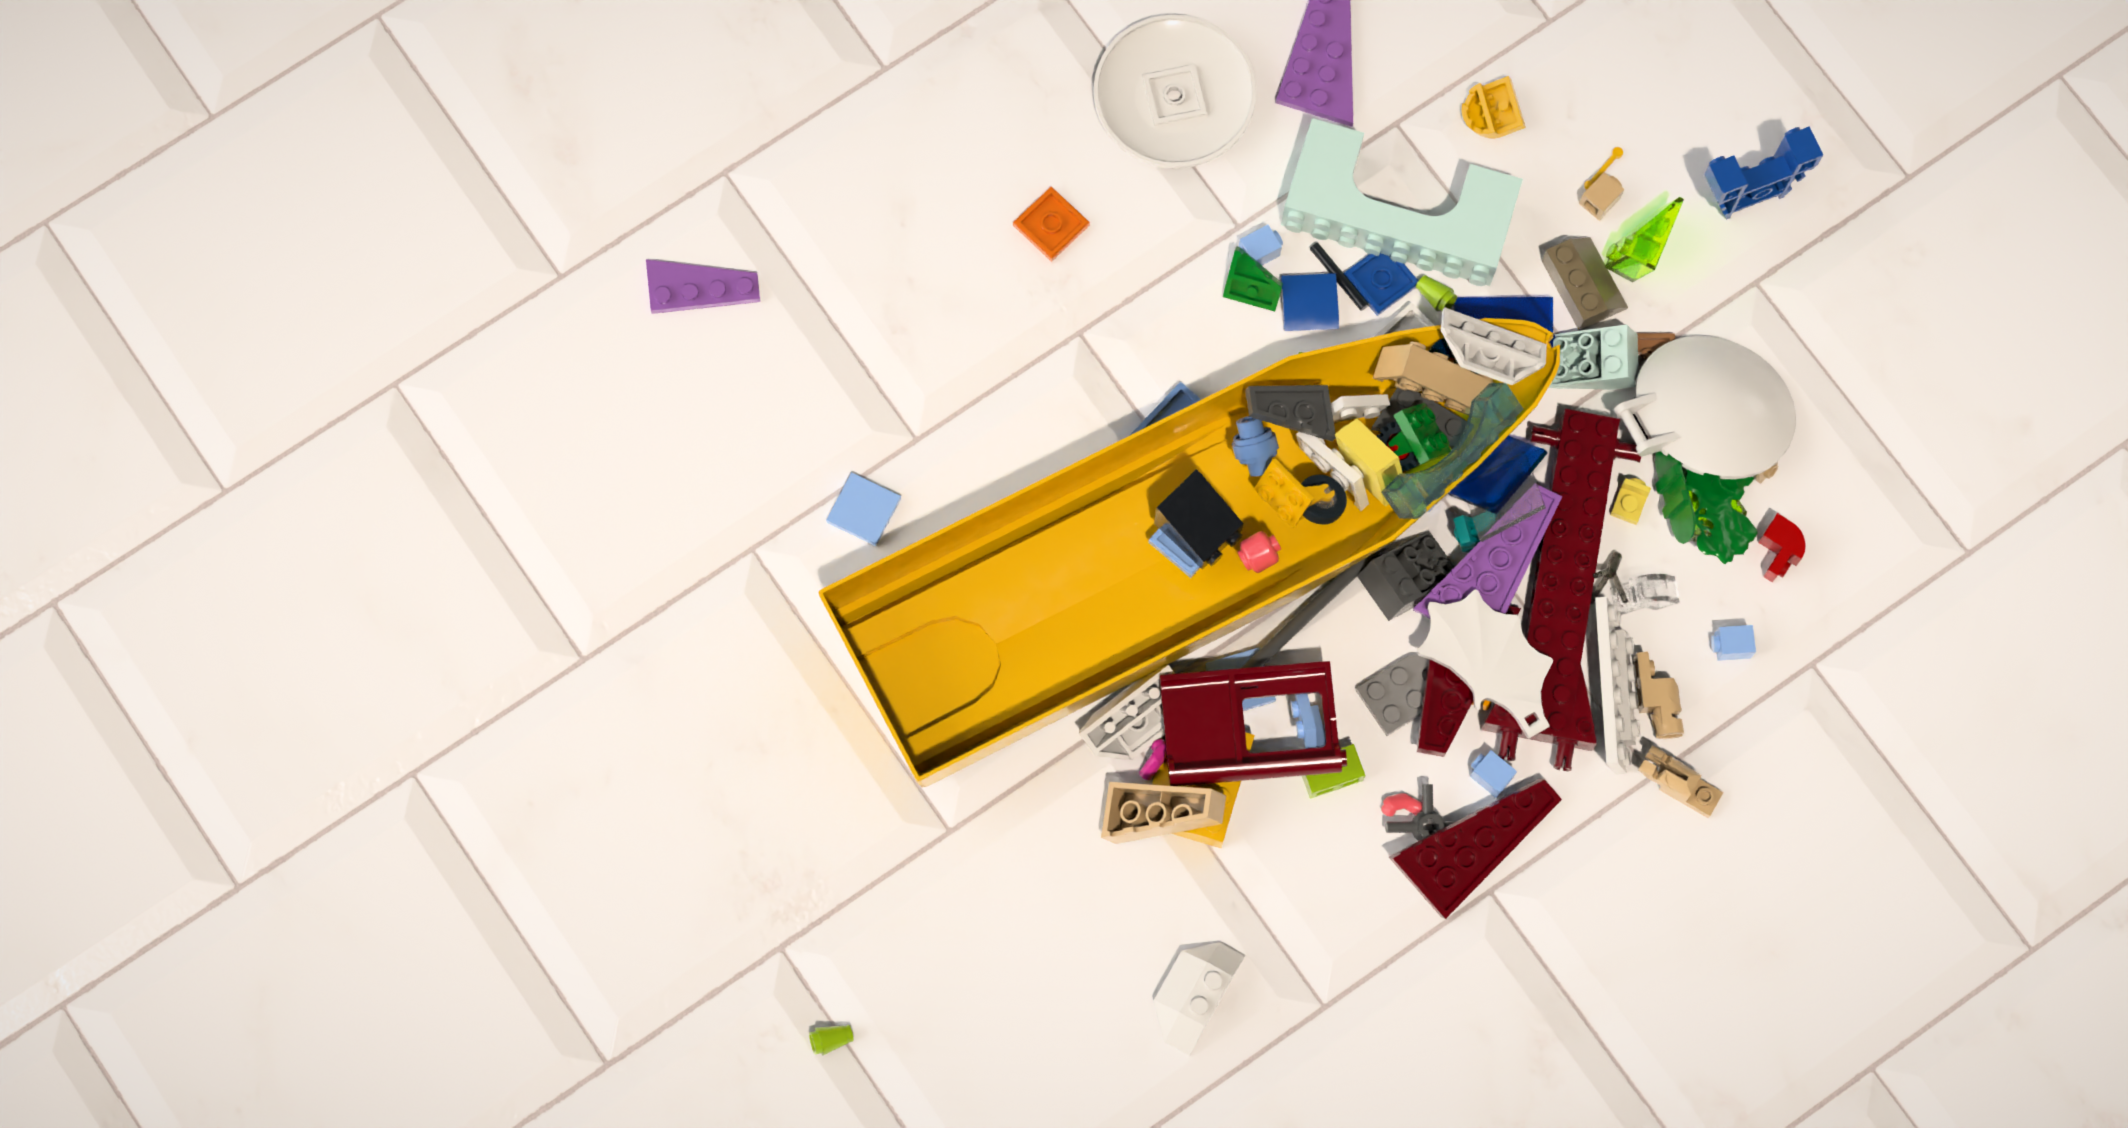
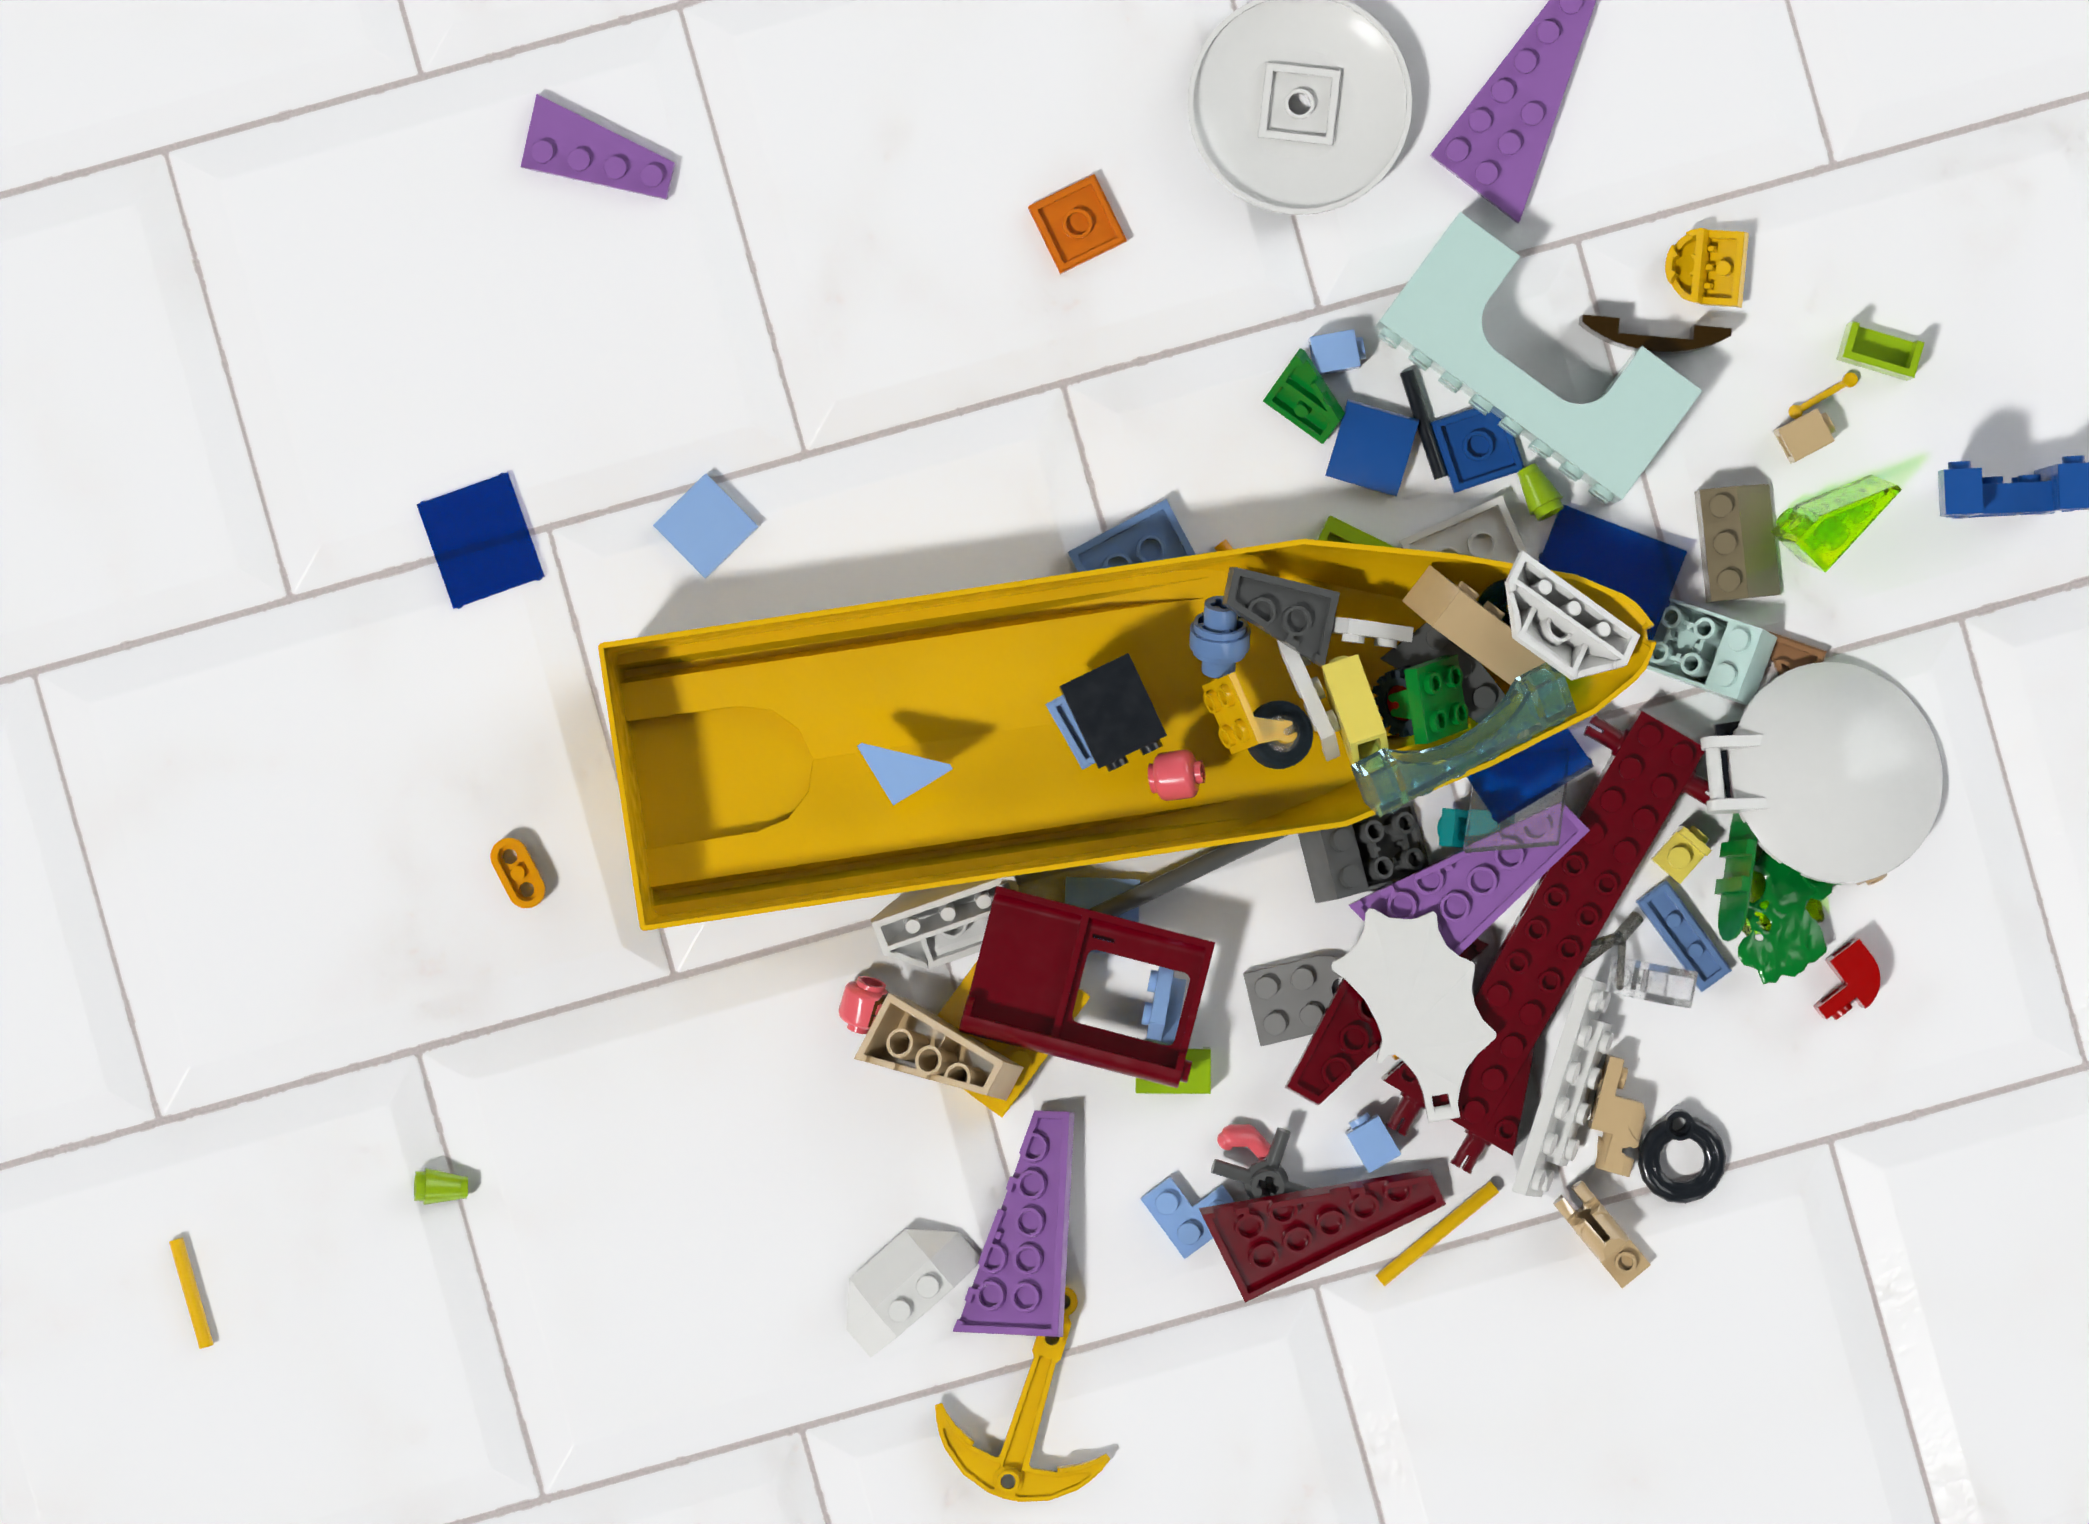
camera: 25 degrees right, 15 degrees up
dark pink arm [1139,739,1167,781] -> none
light blue brick [1711,625,1756,661] -> none
none -> clear blue piece [416,472,545,609]
none -> light orange plate [490,838,546,908]
none -> coral head [838,976,890,1034]
none -> light blue tile [857,743,953,805]
none -> yellow piece [935,1287,1110,1502]
none -> medium lavender wing [953,1110,1075,1337]
none -> light blue plate [1140,1176,1235,1259]
none -> yellow bar [1375,1181,1499,1287]
none -> dark brown slope [1578,314,1732,354]
none -> medium blue tile [1635,880,1732,992]
none -> black piece [1638,1109,1726,1204]
none -> lime panel [1836,321,1925,381]

